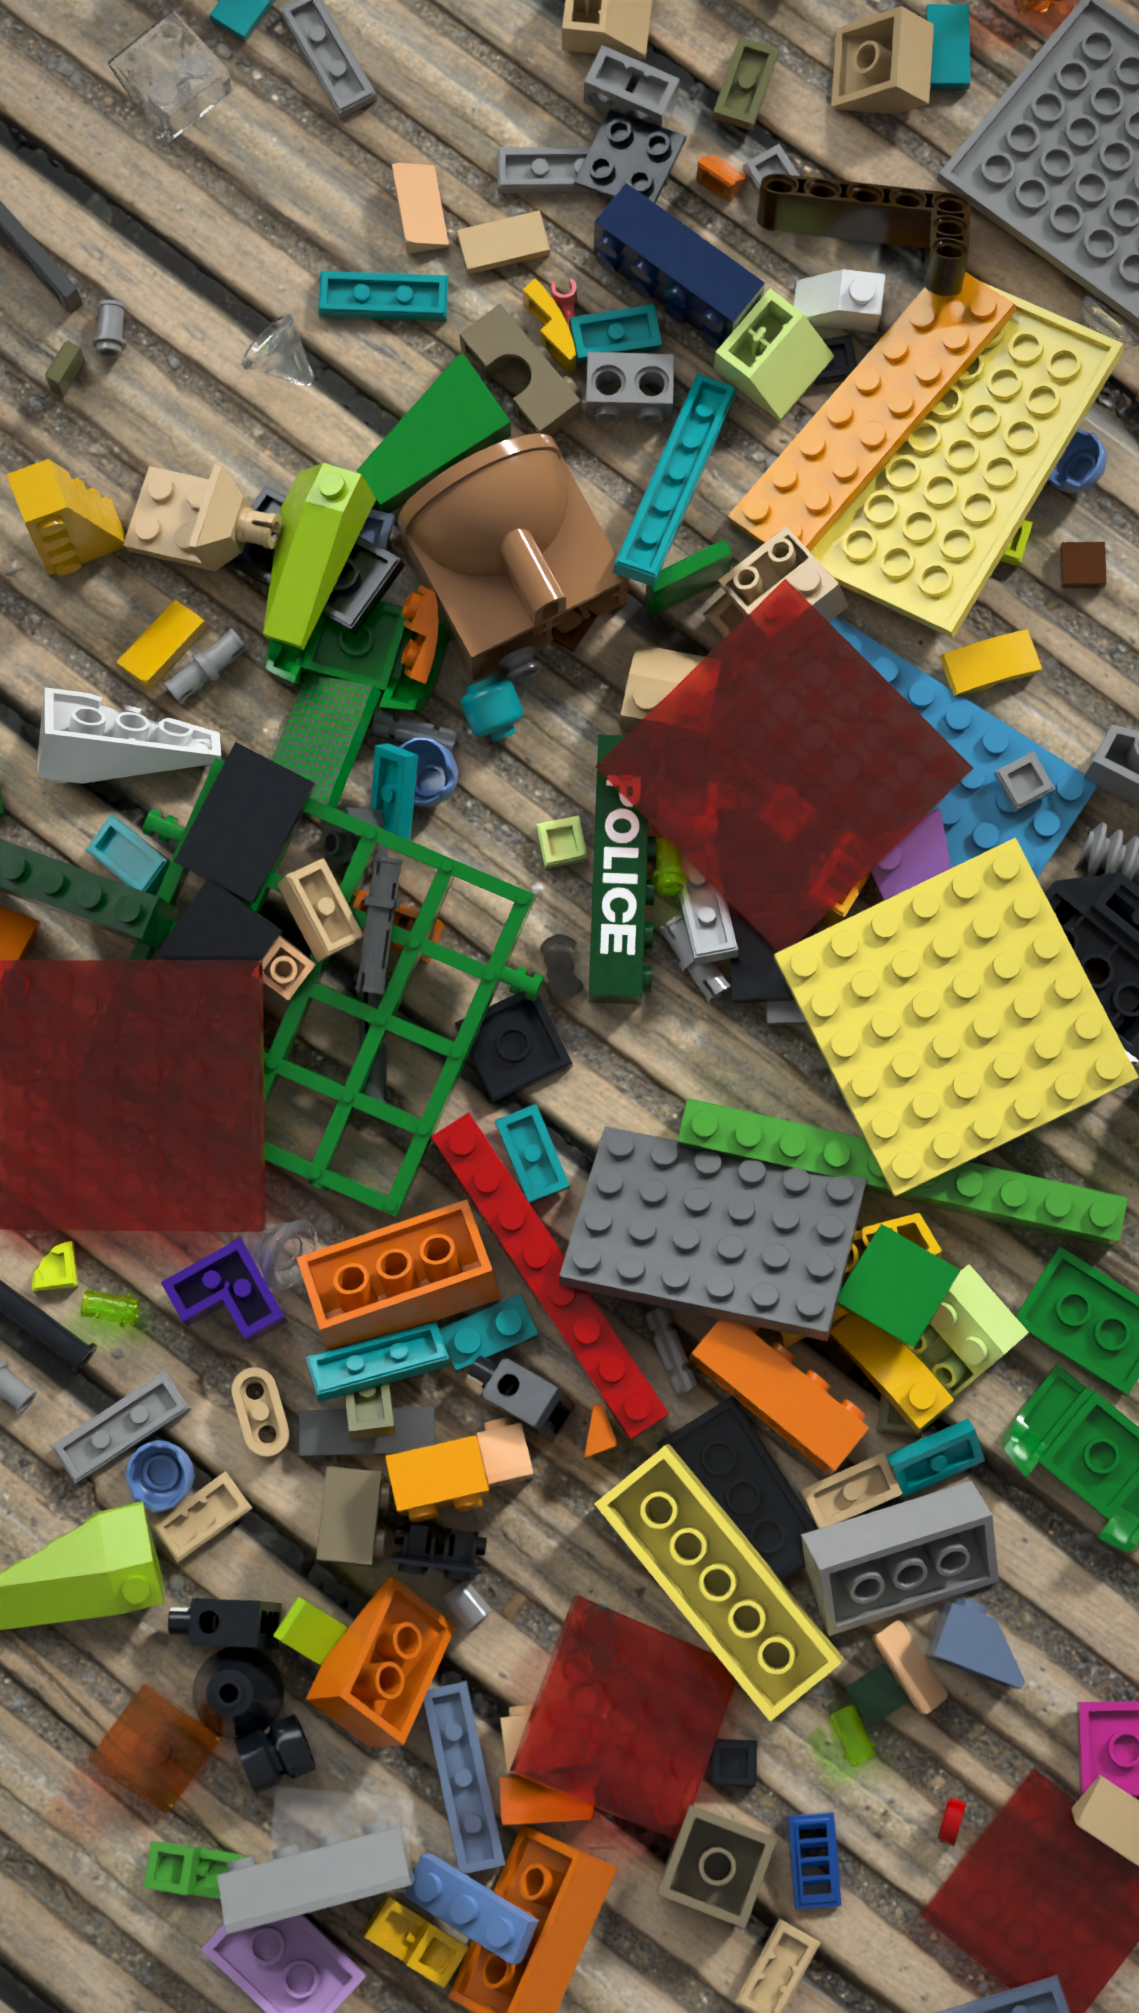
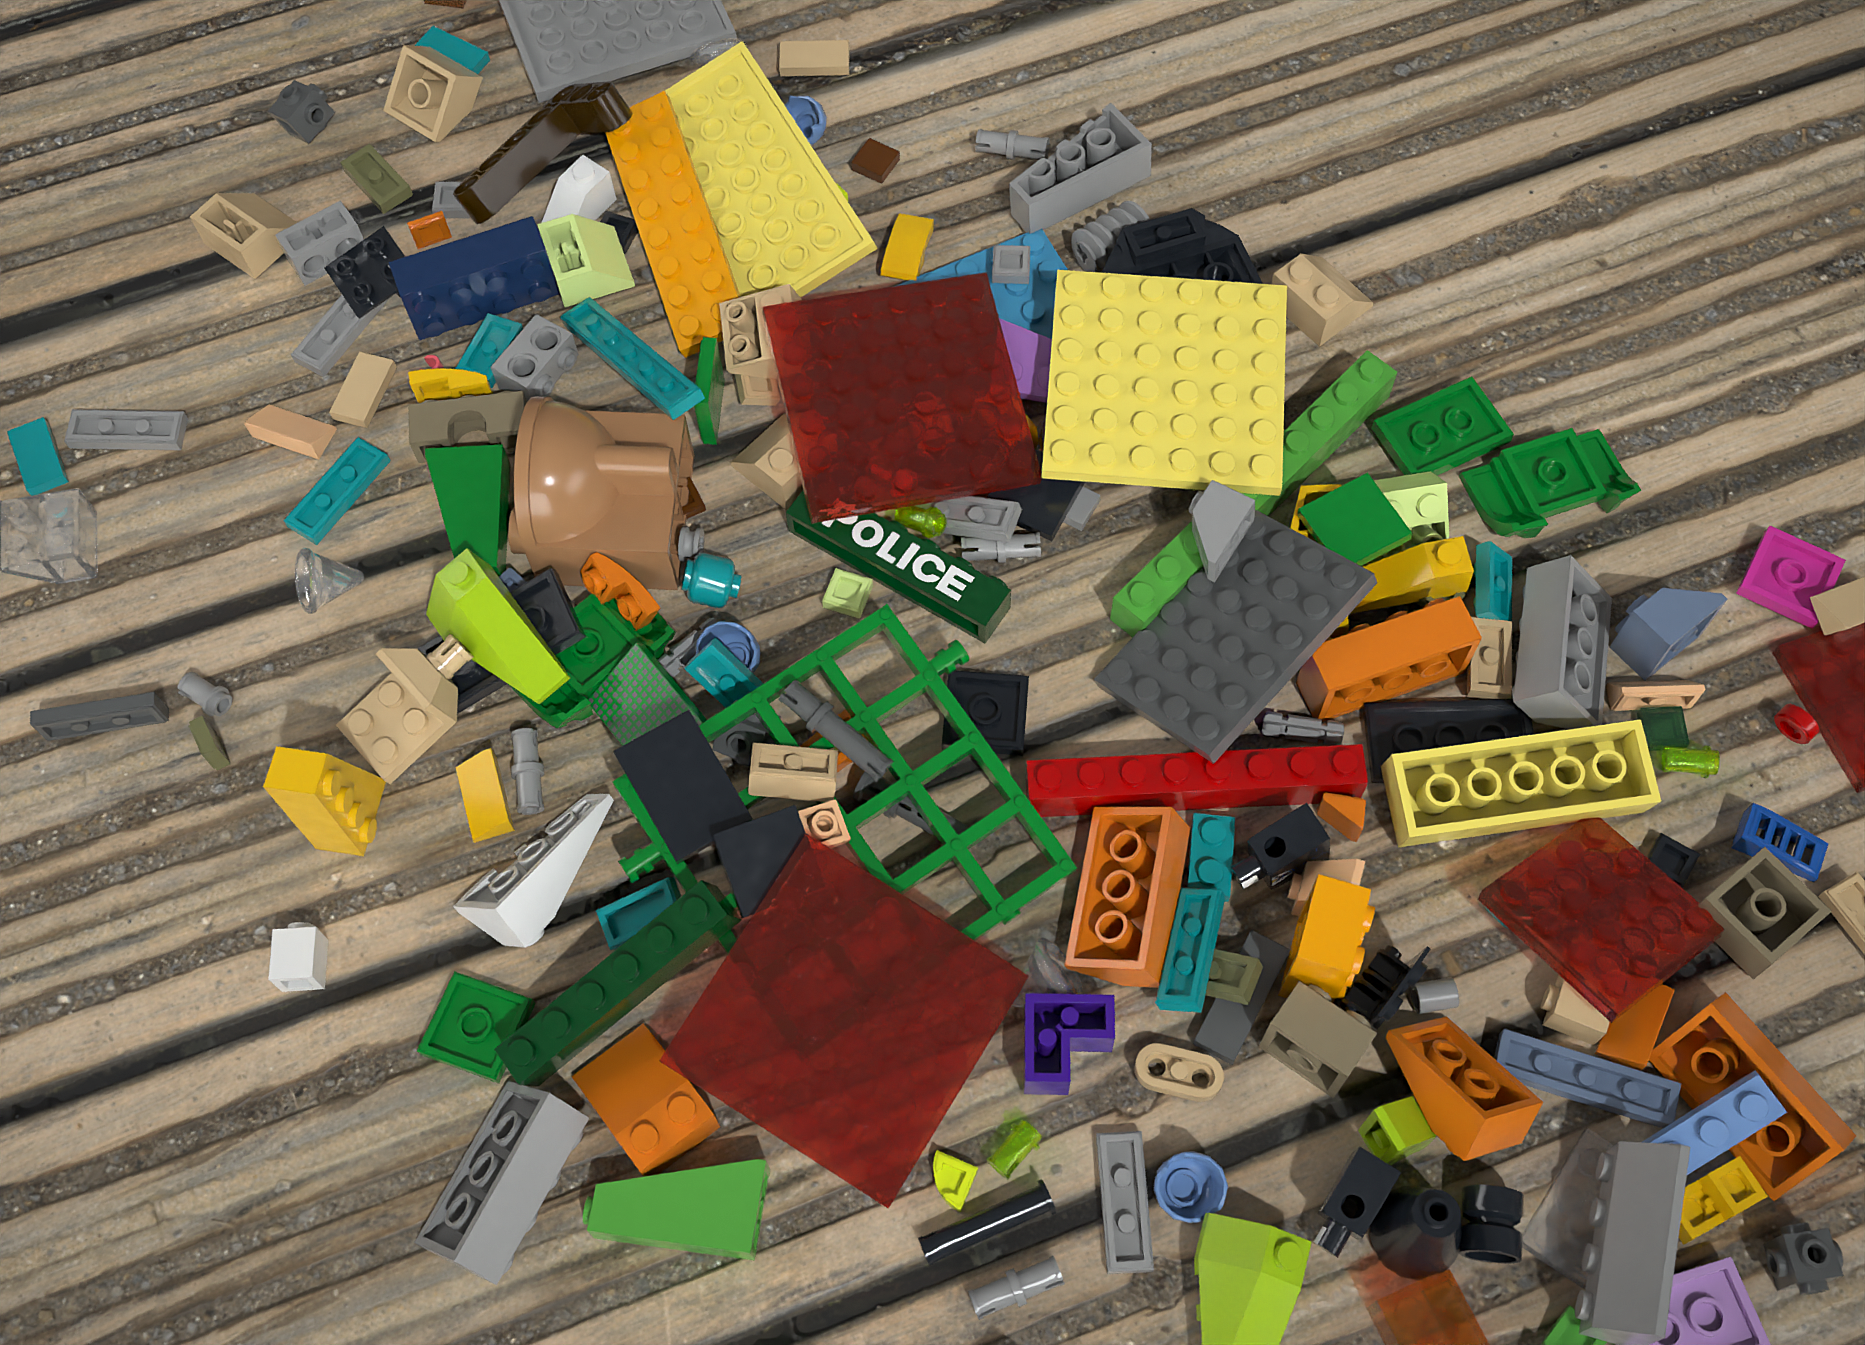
camera: 55 degrees left, 15 degrees down
tan plate [151,1471,253,1563] -> none
teal plate [495,1104,570,1204] -> none
clear smoke piece [540,934,584,1000] -> none
none -> light grey slope [1189,480,1255,582]

